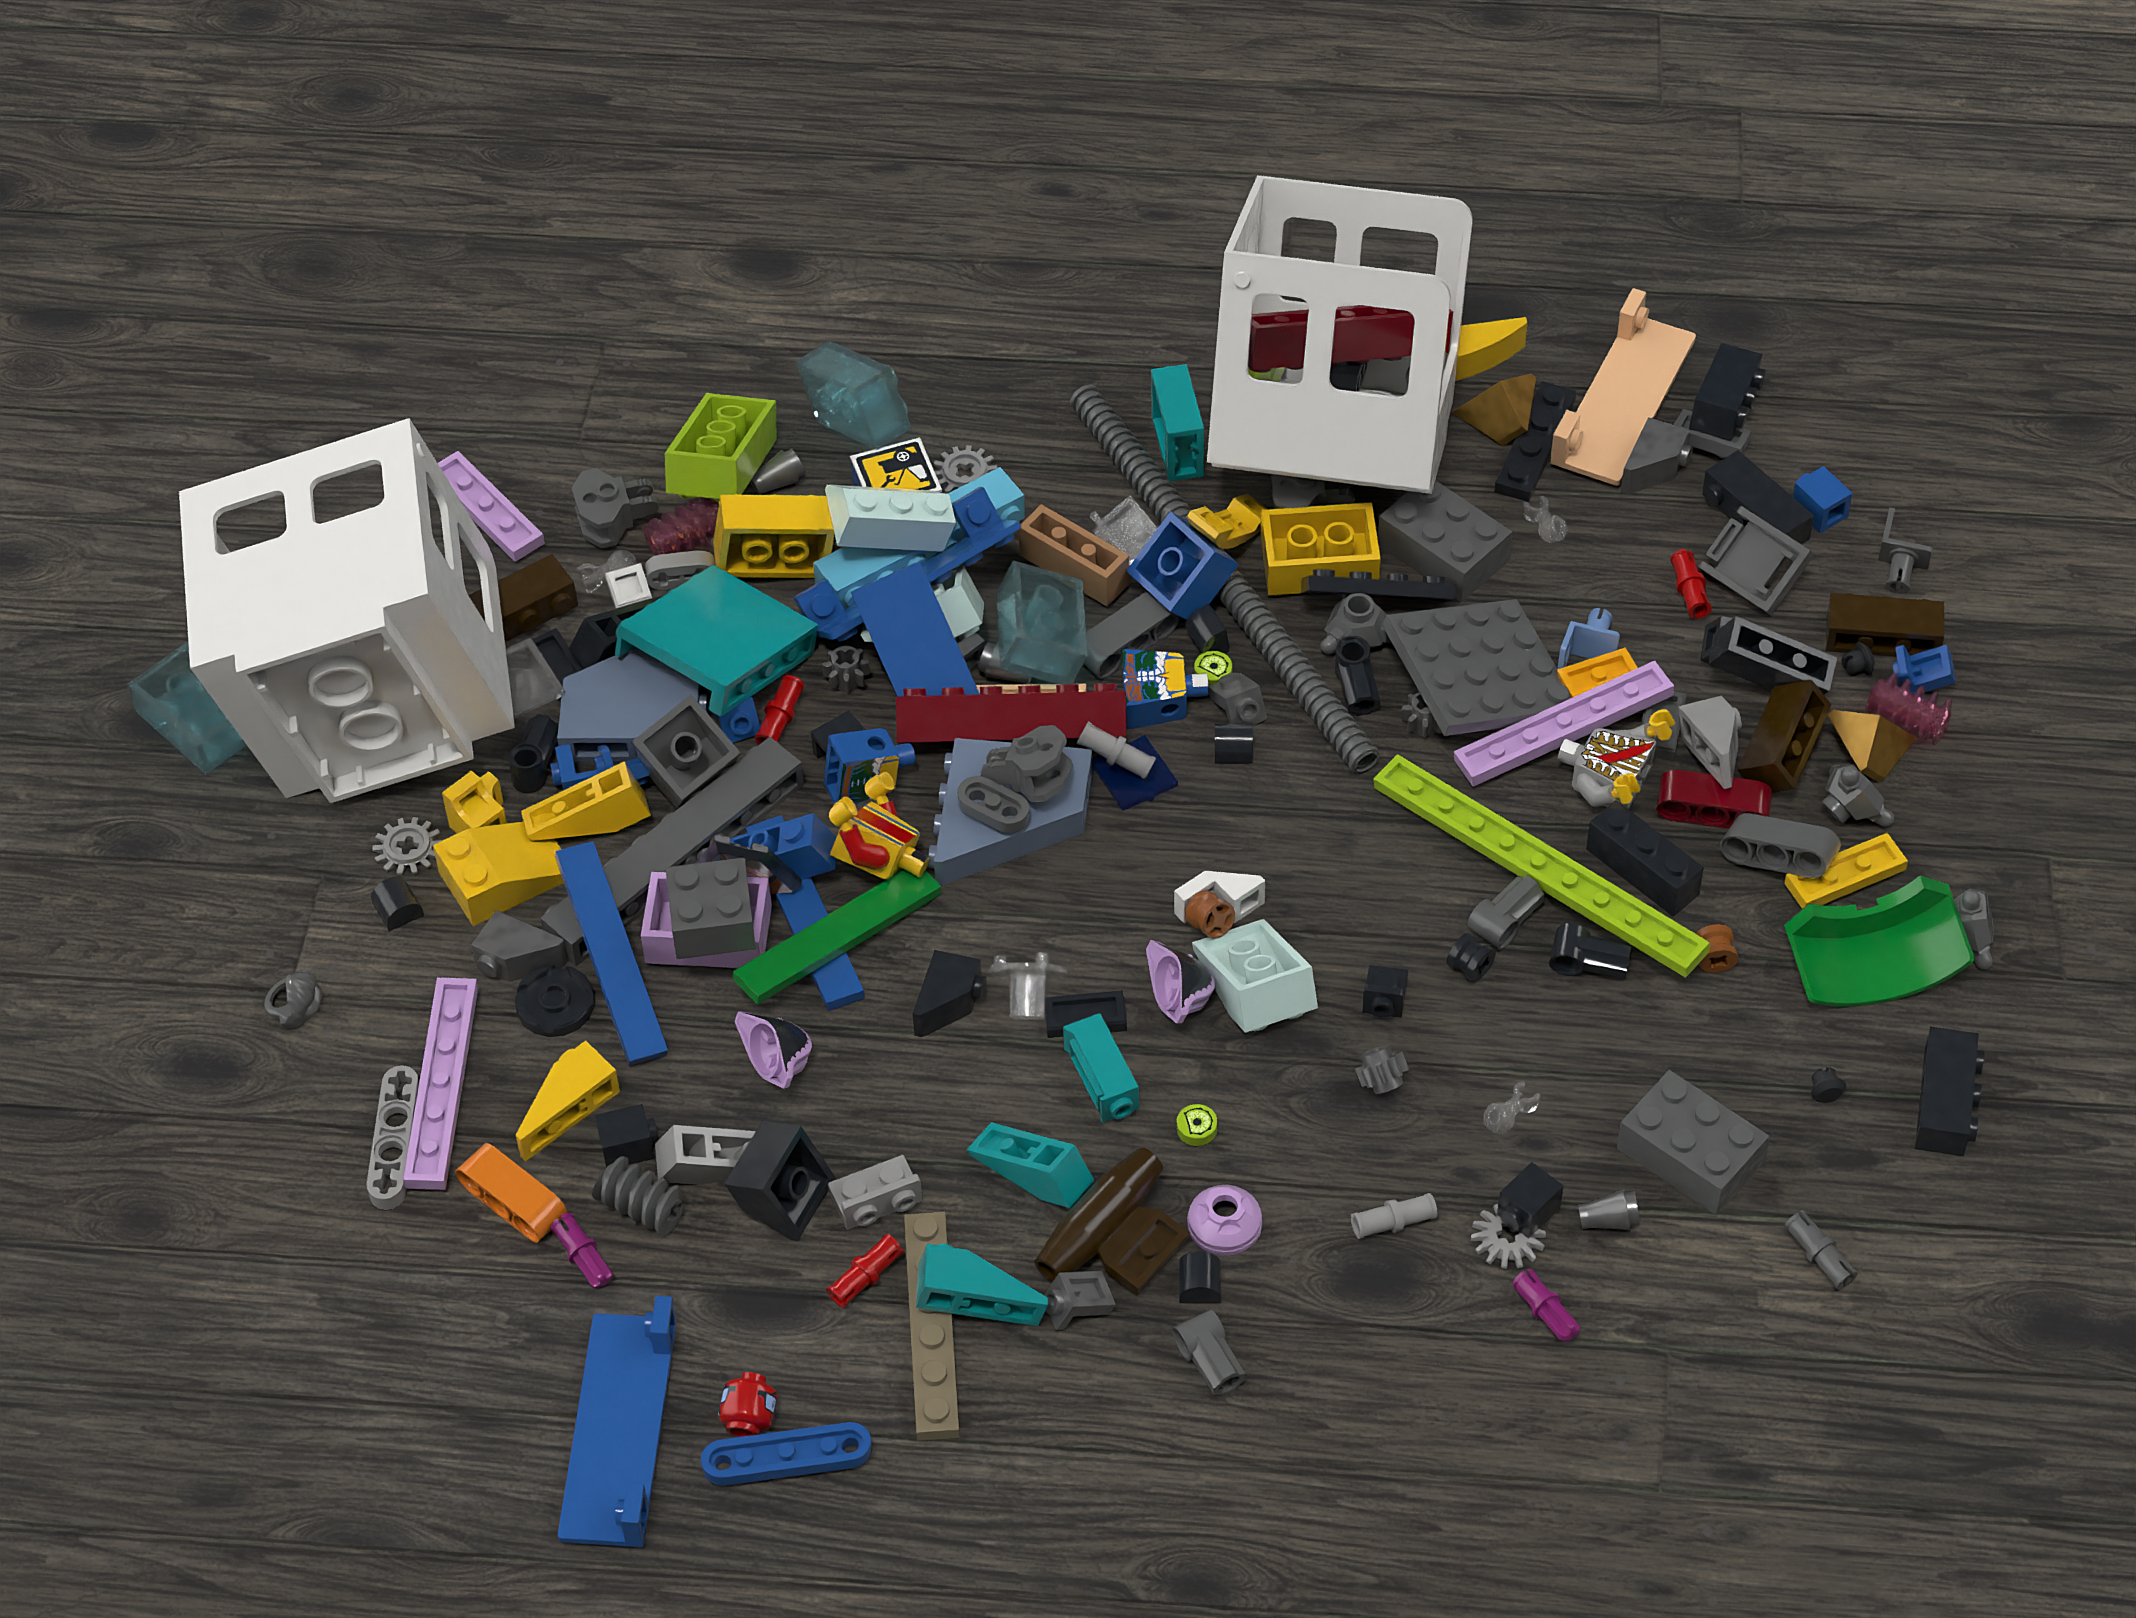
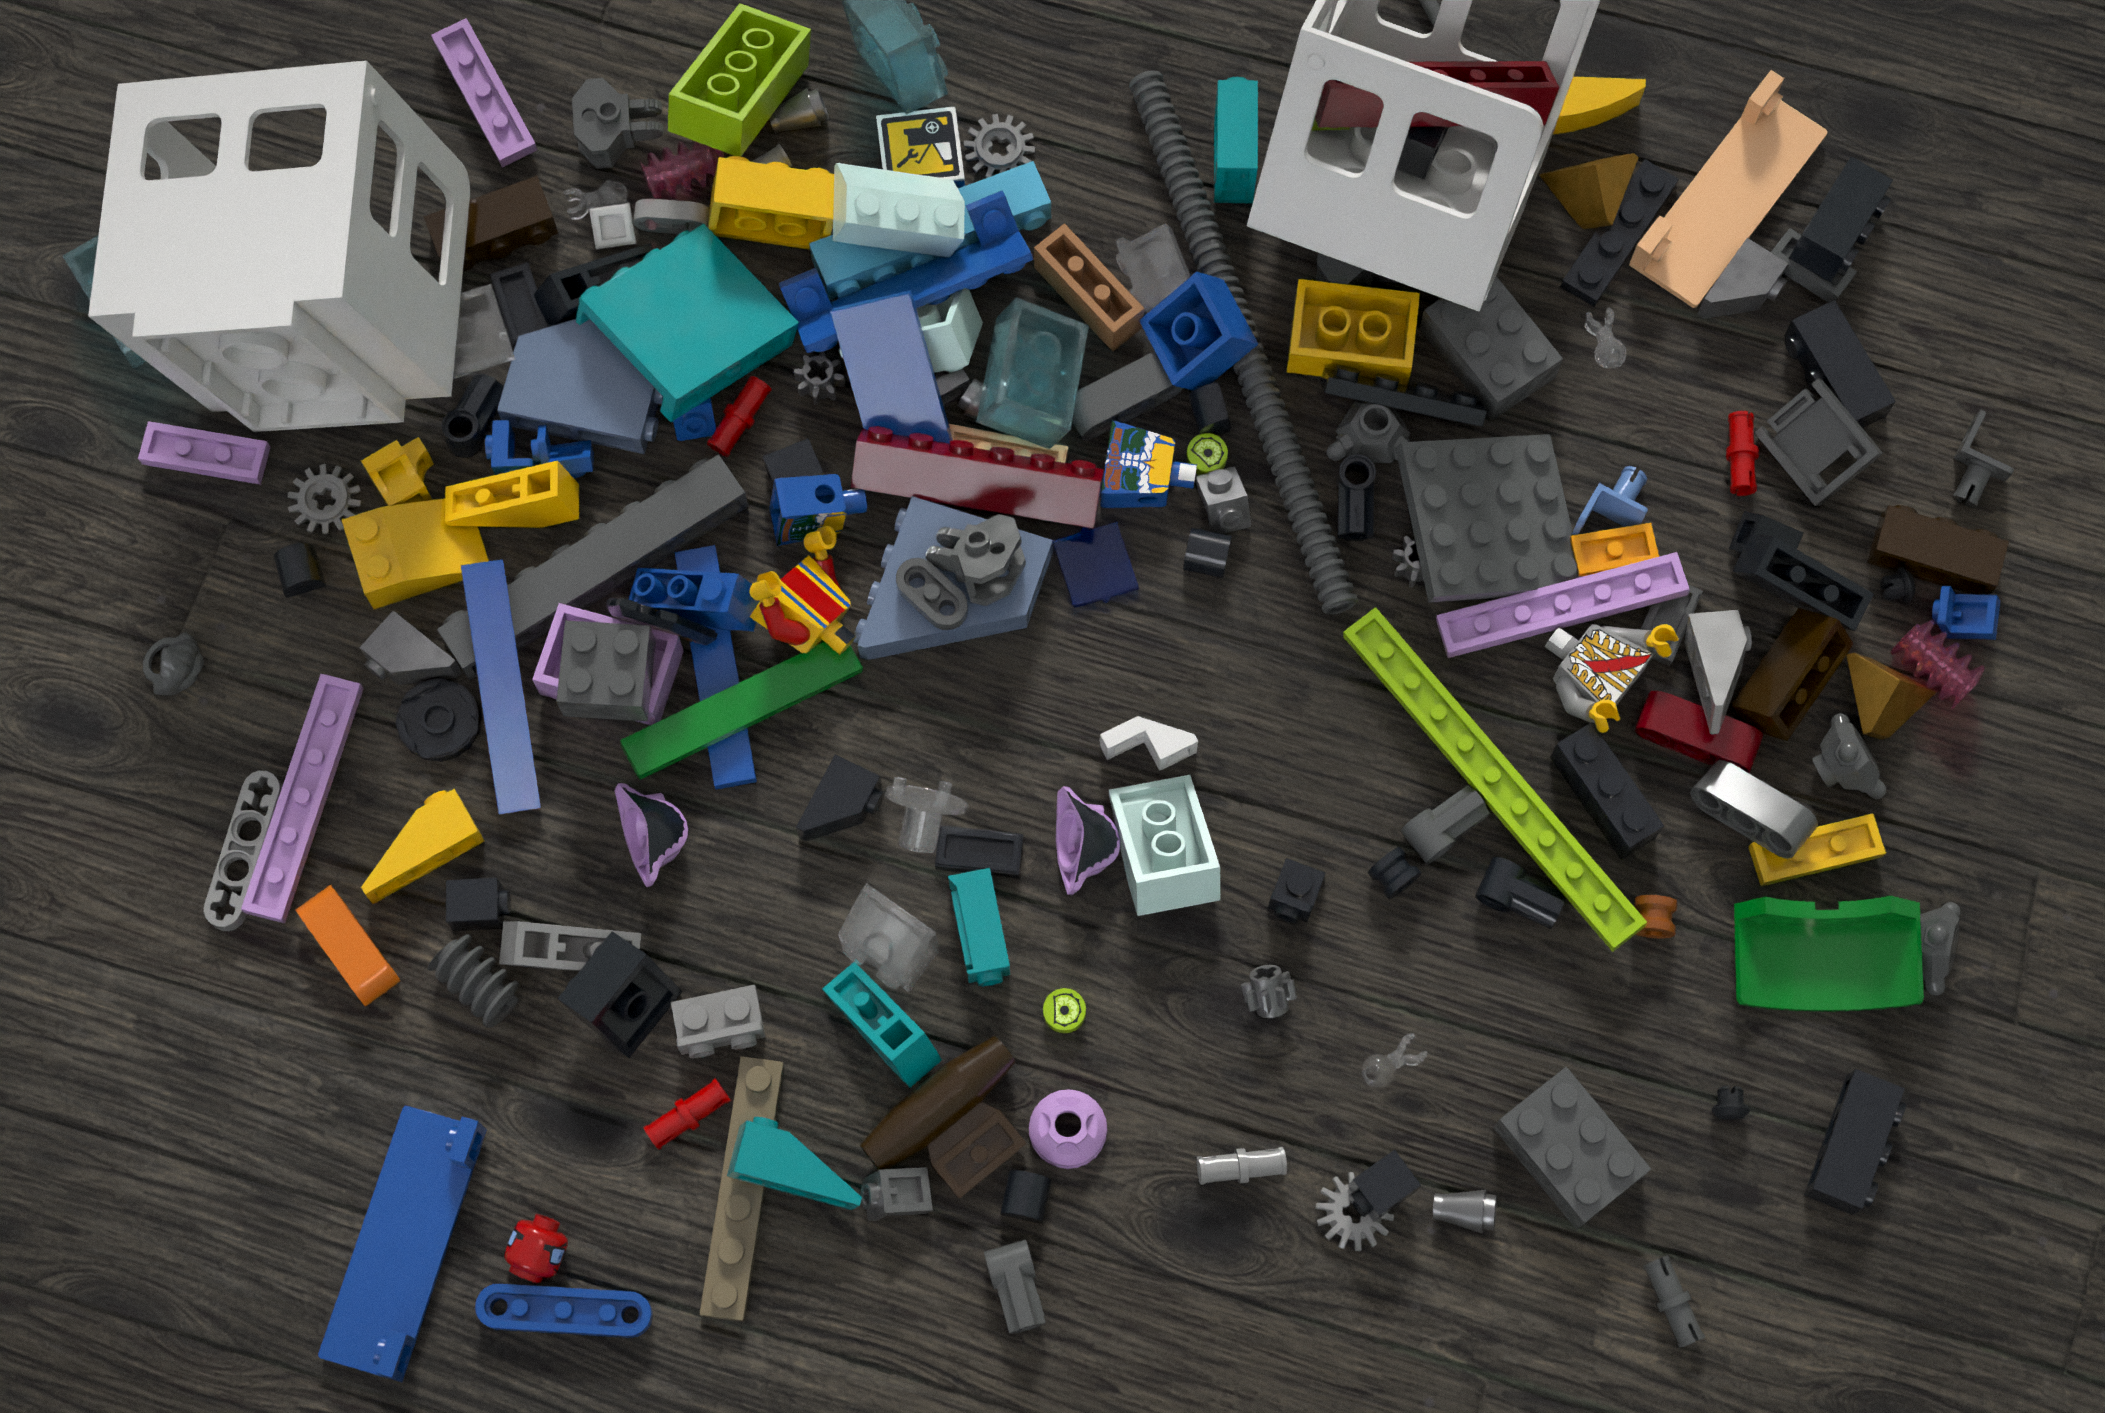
camera: 10 degrees right, 20 degrees up
magenta axle [550,1213,613,1289] -> none
dark grey slope [631,694,741,809] -> none
light grey pin [1077,722,1156,780] -> none
dark orange wheel [1185,890,1235,939] -> none
yellow slope [1187,494,1268,549] -> none
magenta axle [1512,1269,1580,1343] -> none
blue brick [1793,466,1852,533] -> none
none -> lavender plate [138,421,270,485]
none -> clear slope [838,883,939,992]

